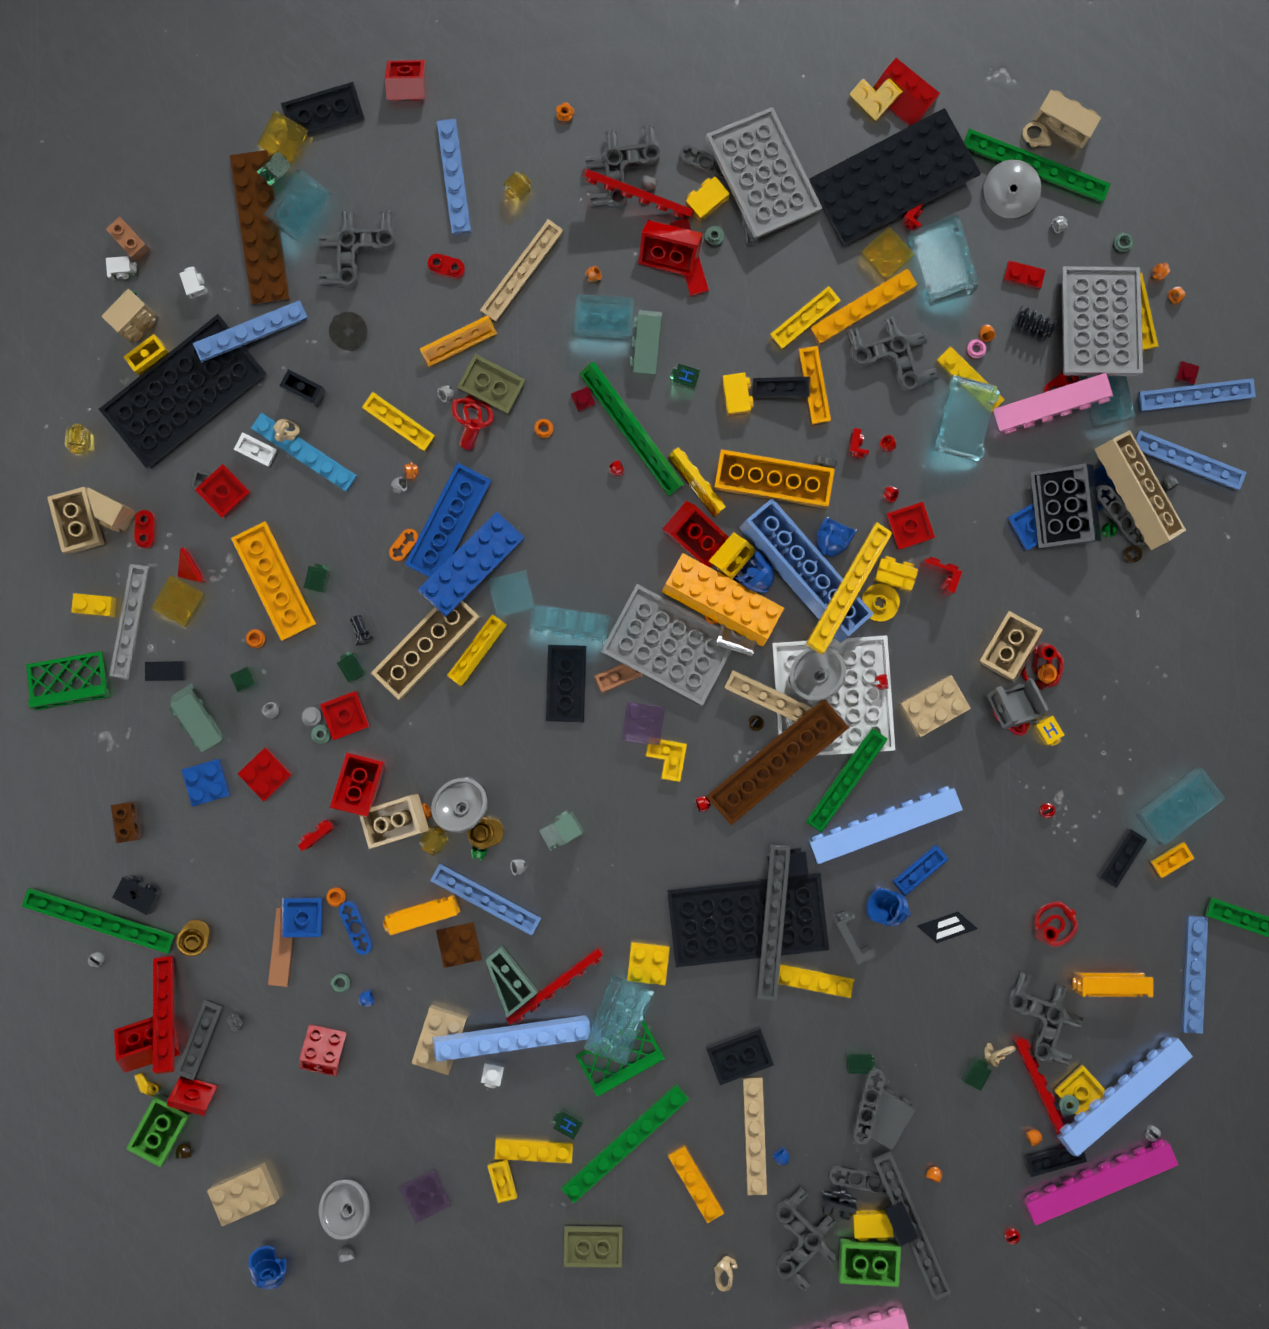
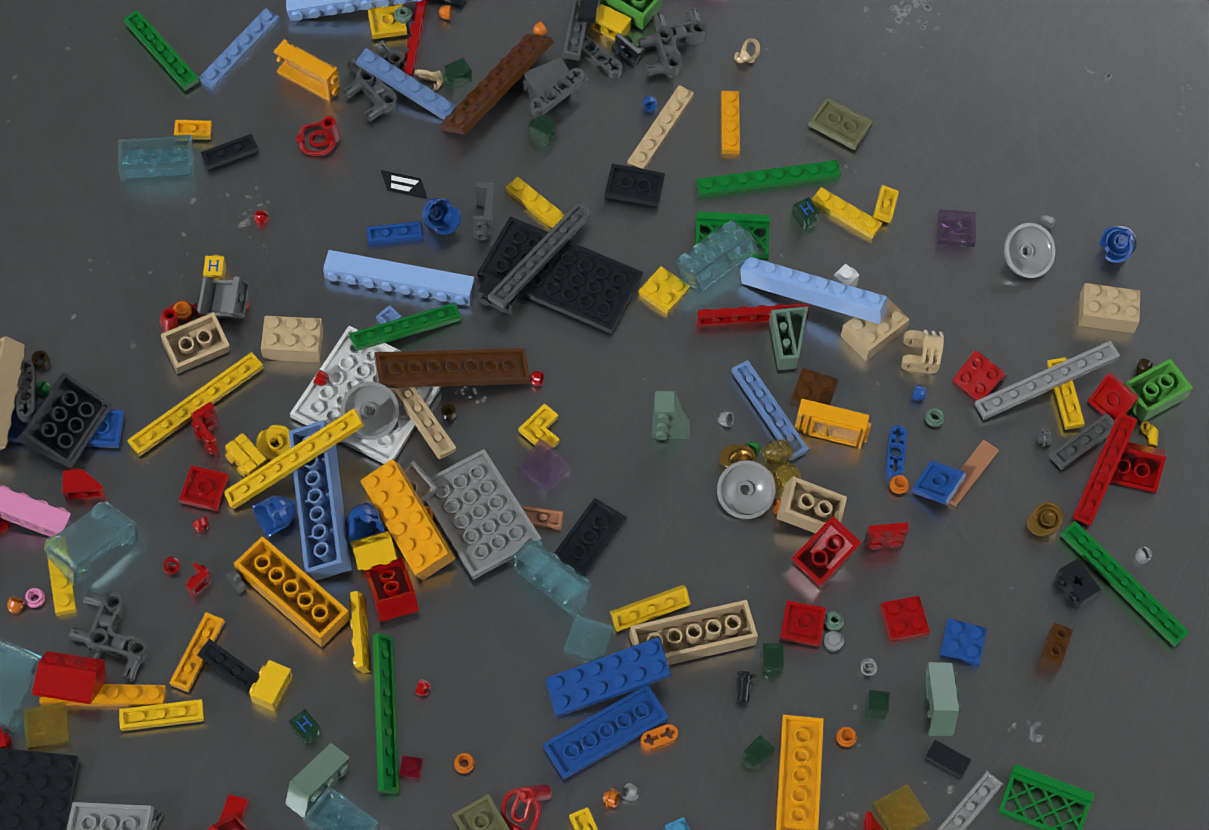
camera: 150 degrees left, 25 degrees down
none -> red slope [32,651,107,705]
none -> red slope [62,468,106,500]
none -> yellow plate [127,352,264,457]
none -> medium blue plate [356,48,456,120]
none -> medium blue tile [376,305,403,324]
none -> reddish brown plate [439,34,554,135]
none -> clear yellow head [763,440,793,465]
none -> tan piece [902,330,944,374]
none -> light grey plate [975,341,1120,420]
none -> yellow plate [1047,357,1085,430]

